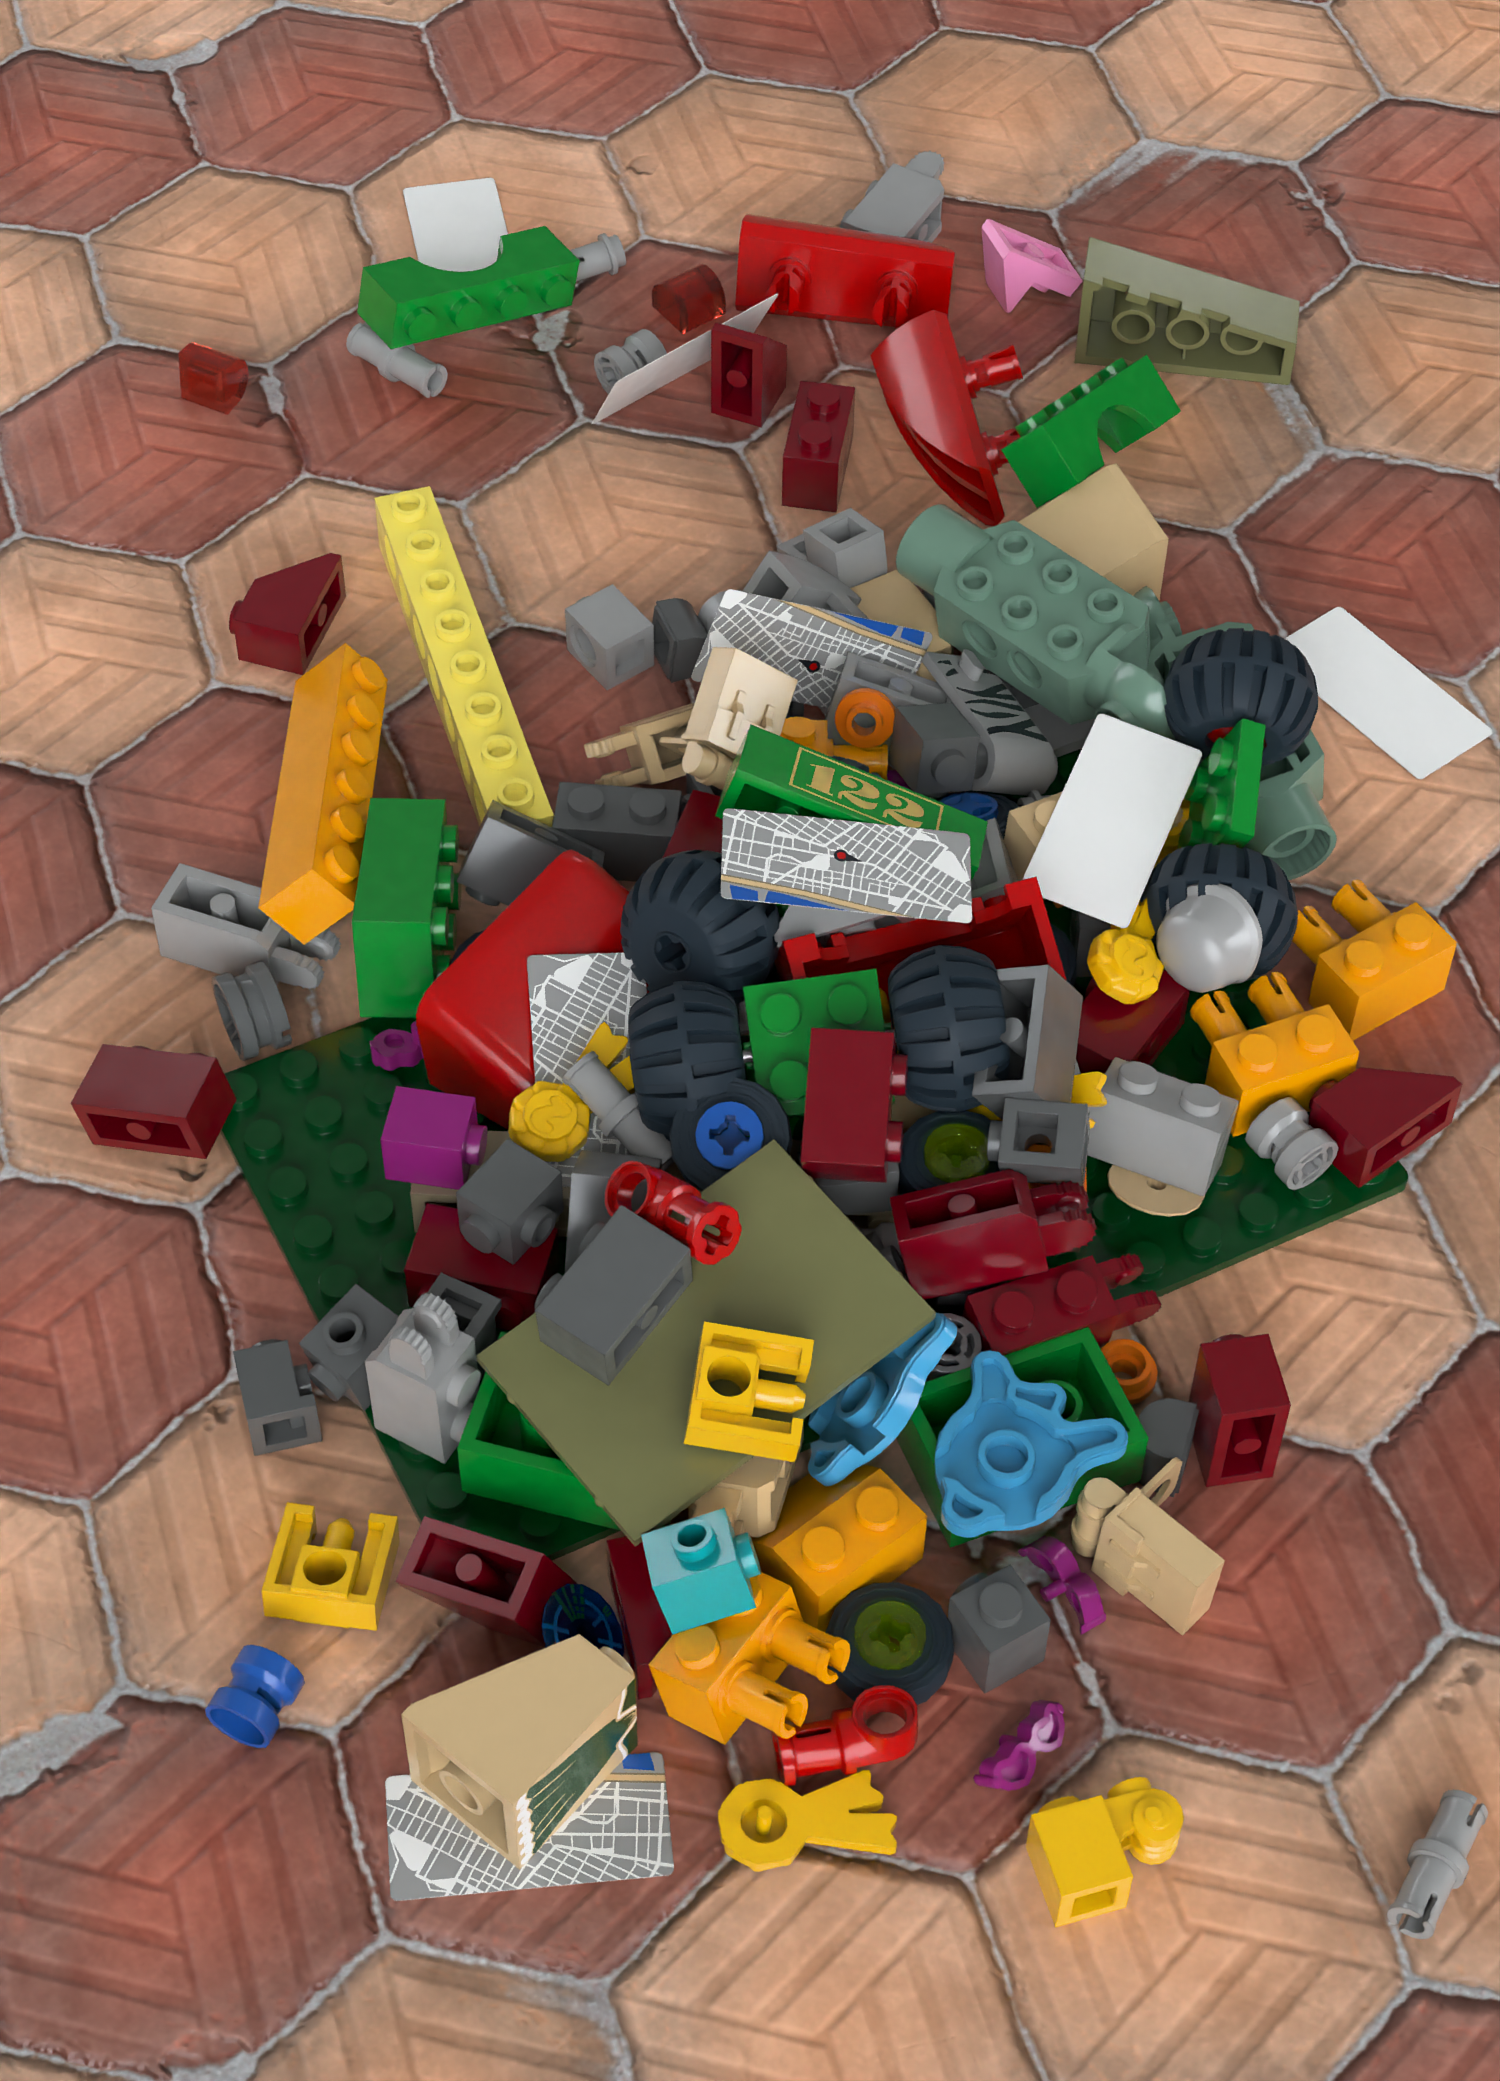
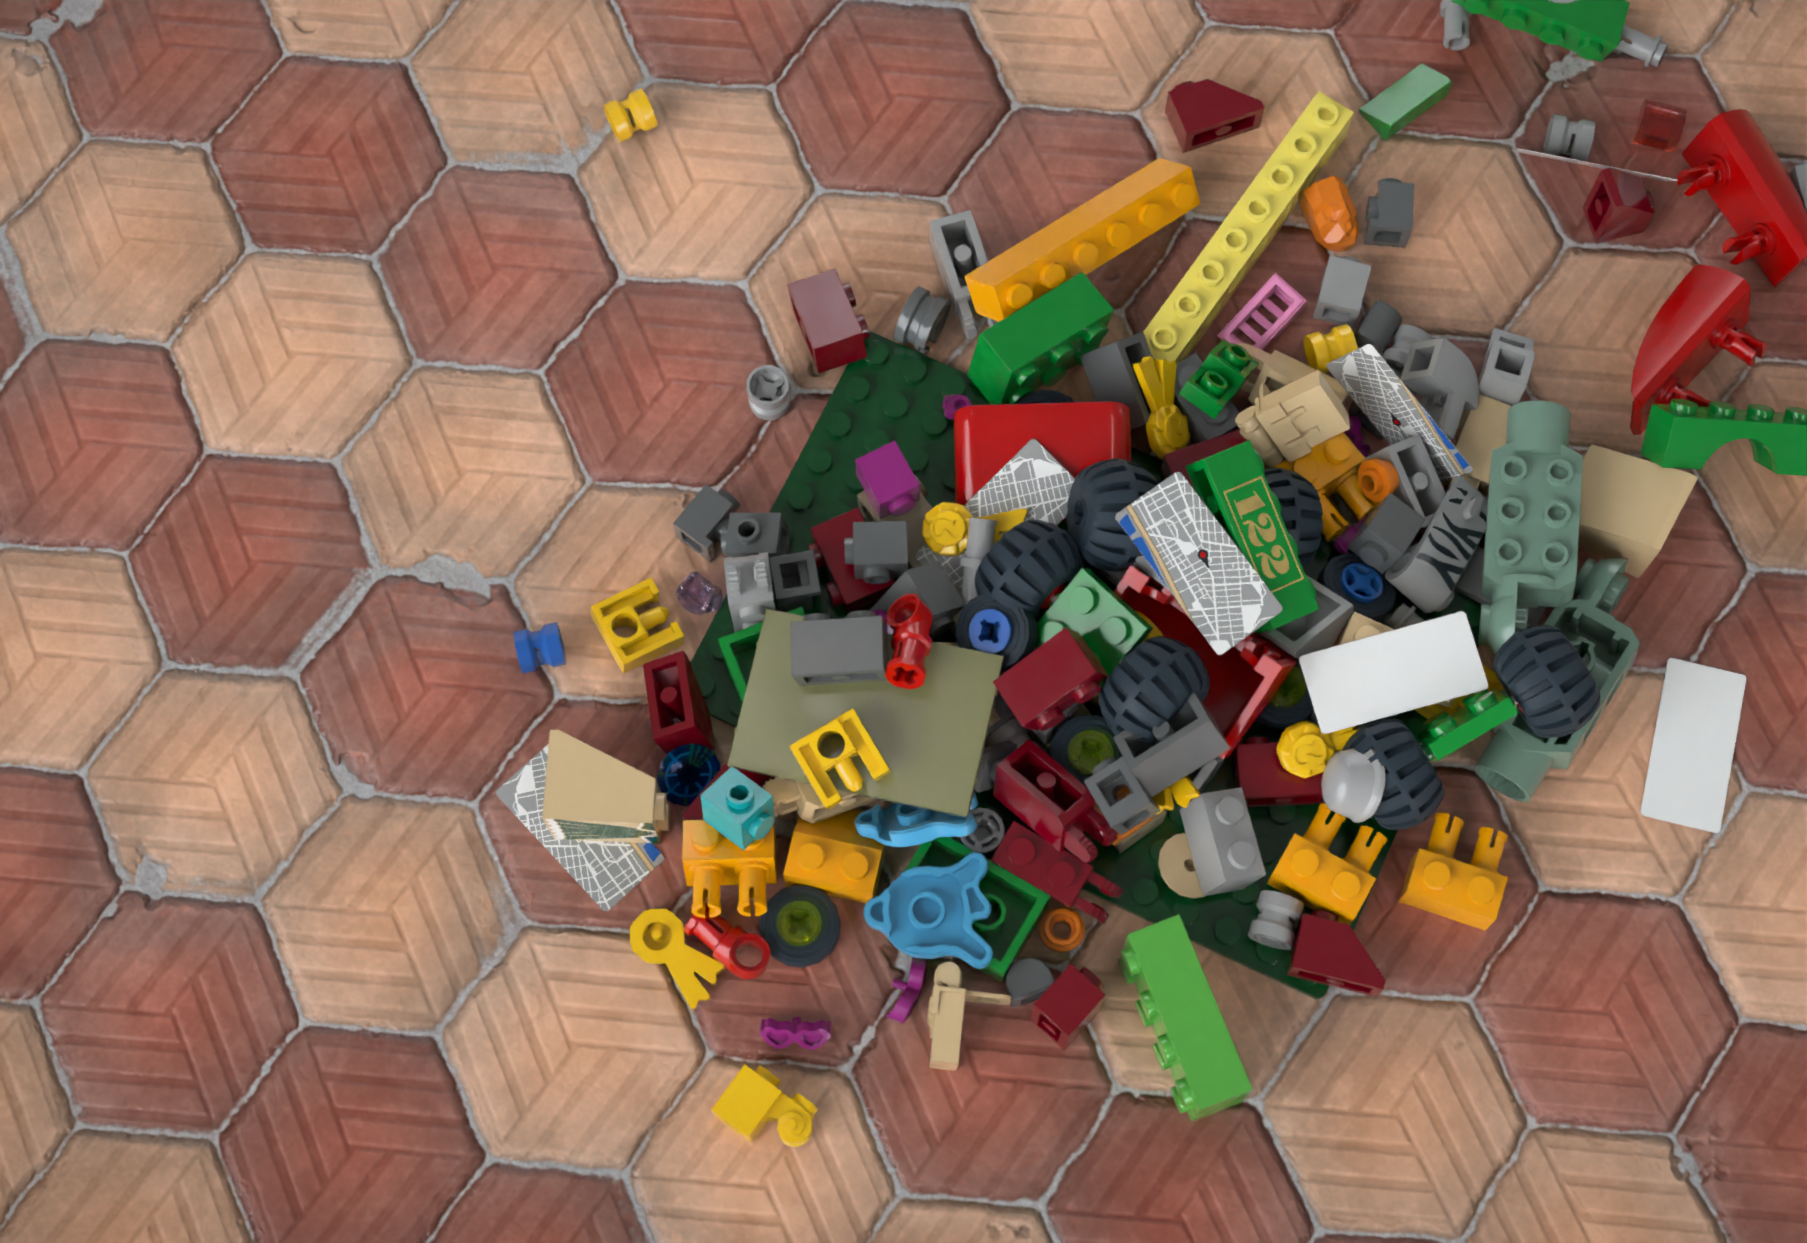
camera: 55 degrees right, 20 degrees up
dark red brick [782,381,855,513] -> none
dark grey brick [947,1564,1051,1694] -> none
none -> piece [676,571,723,615]
none -> light grey wheel [746,365,791,420]
none -> bright green brick [1118,915,1253,1122]
none -> yellow piece [1133,356,1191,459]
none -> green slope [1179,339,1259,419]
none -> bright pink slope [1217,273,1307,350]
none -> orange rock [1300,176,1360,252]
none -> yellow wheel [1304,324,1358,374]
none -> slope [1358,63,1452,141]
none -> dark grey brick [1364,178,1414,248]

